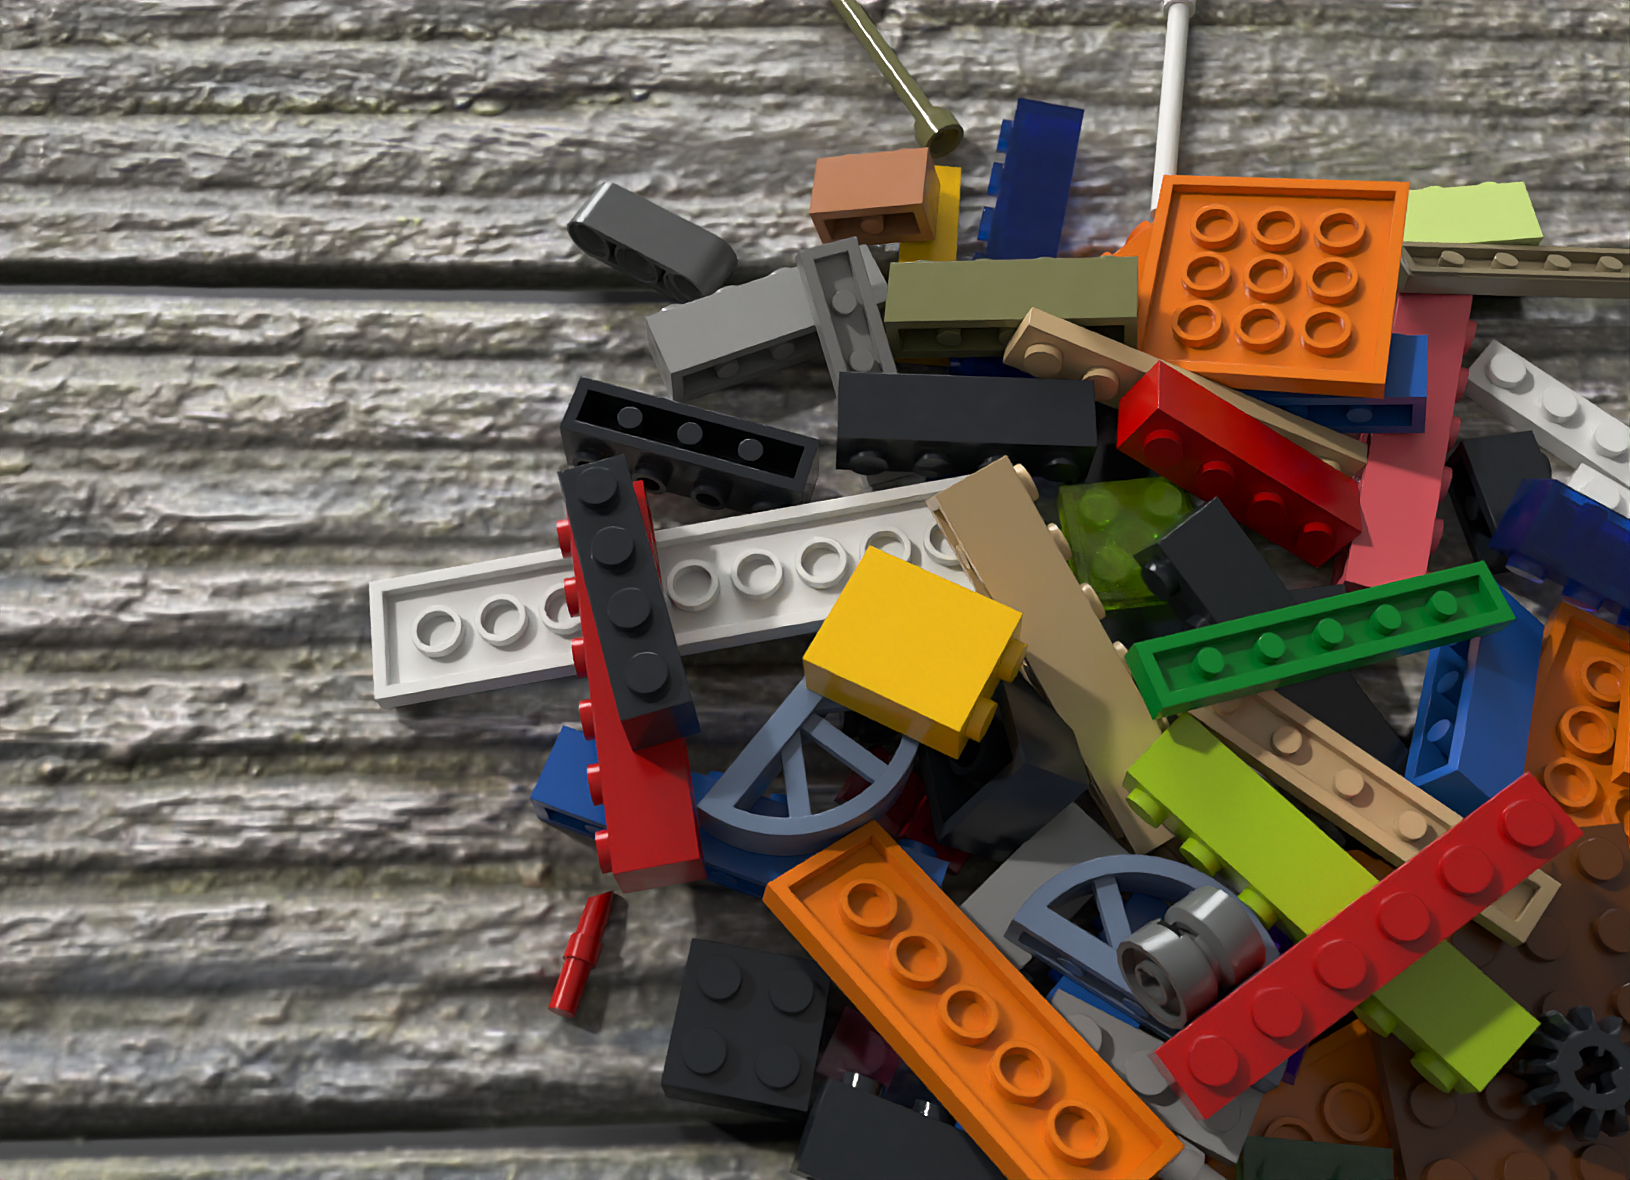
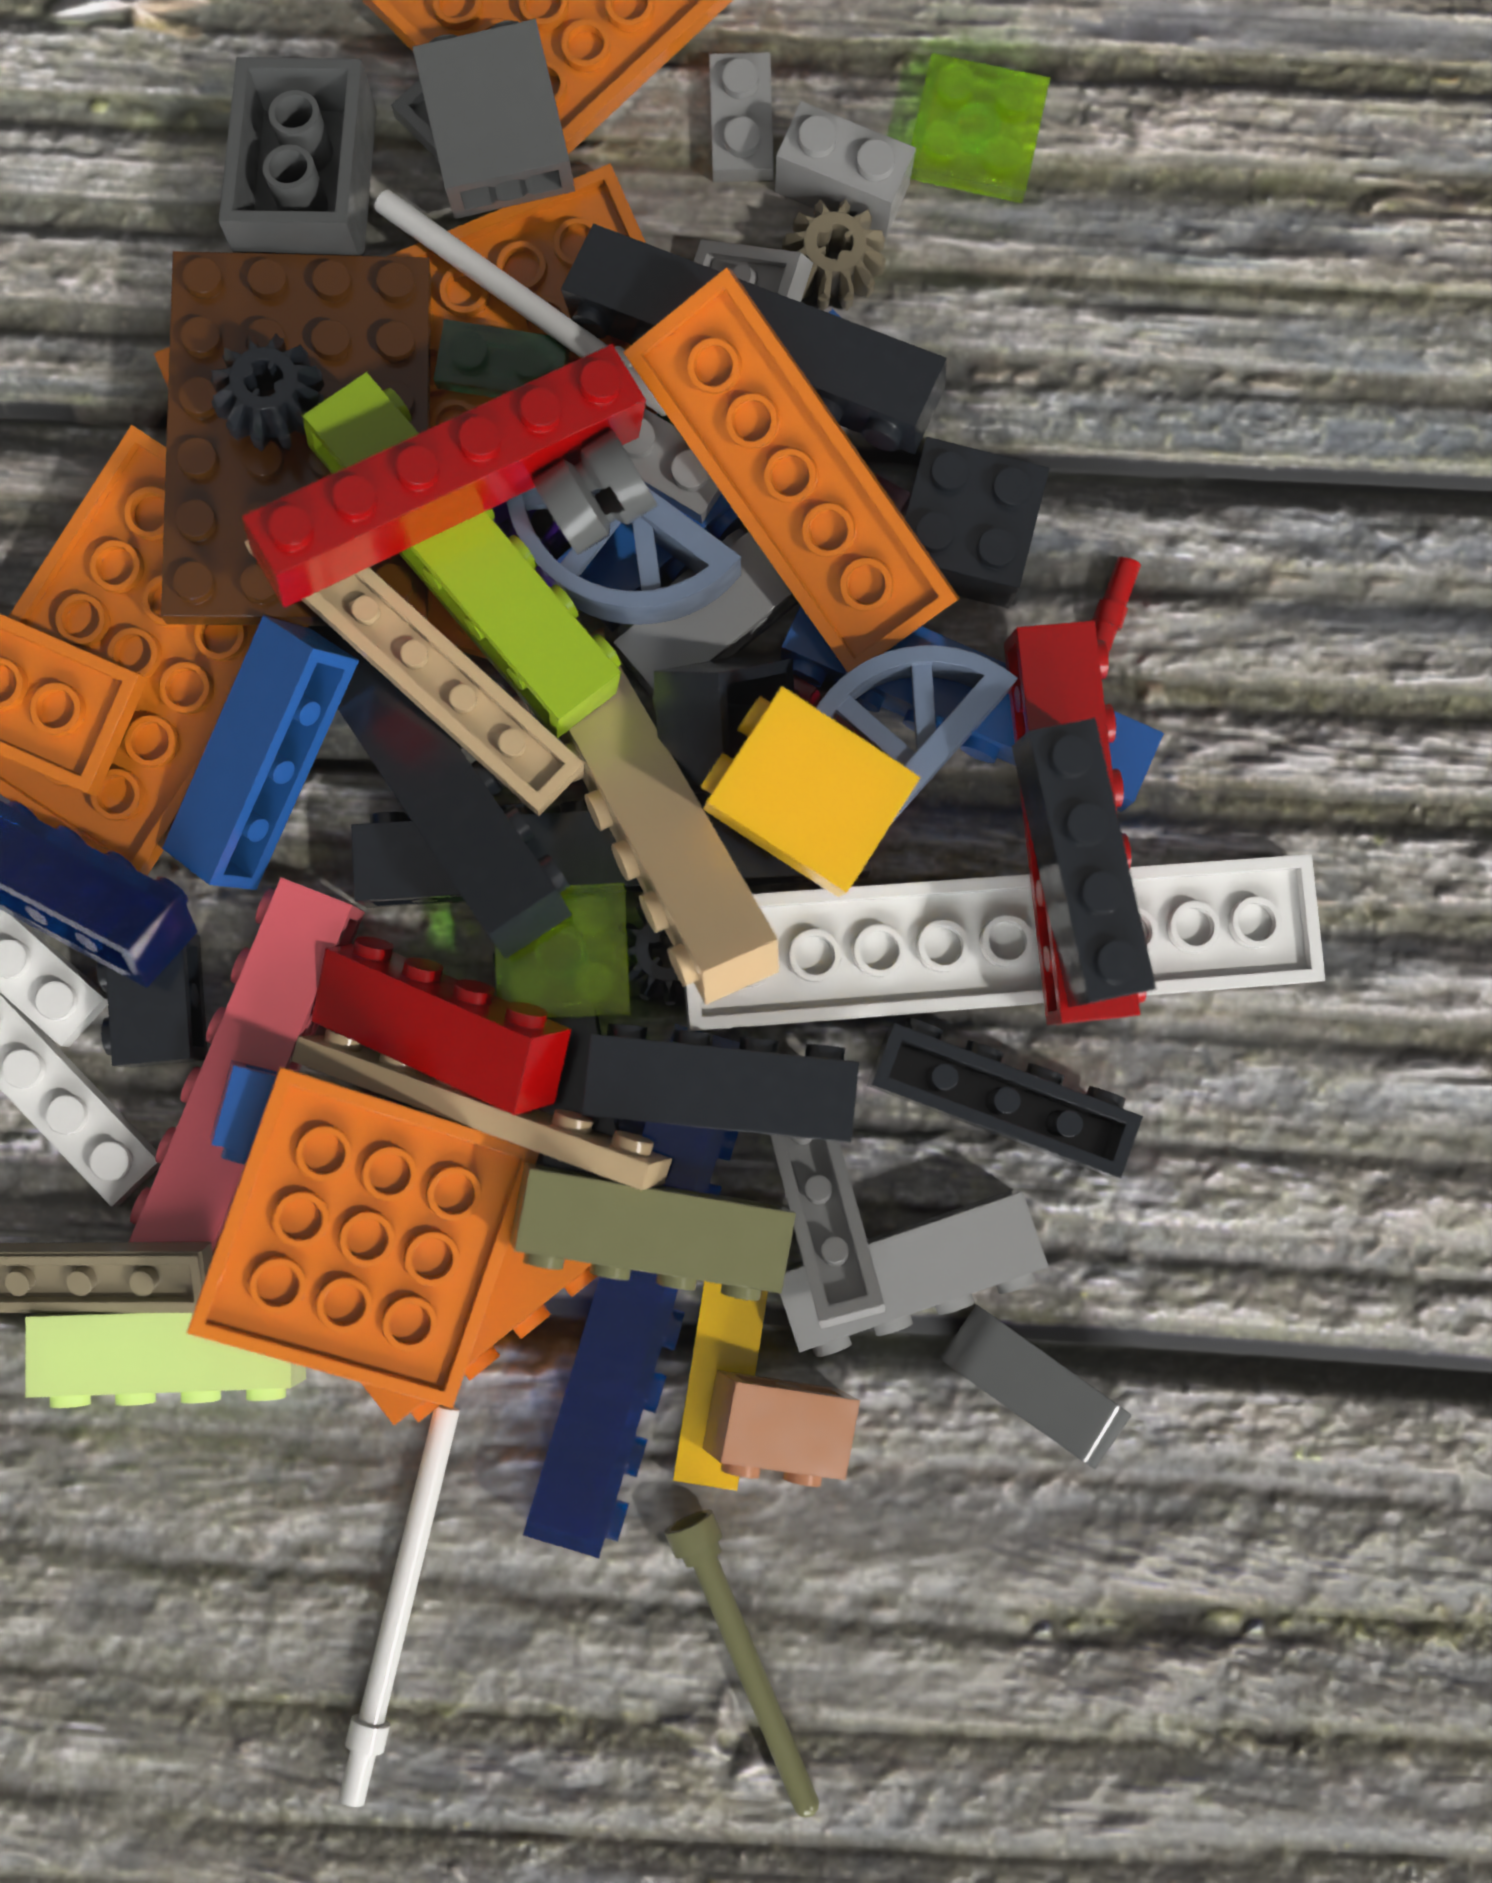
camera: 175 degrees left, 20 degrees up
green plate [1124,561,1516,720] -> none

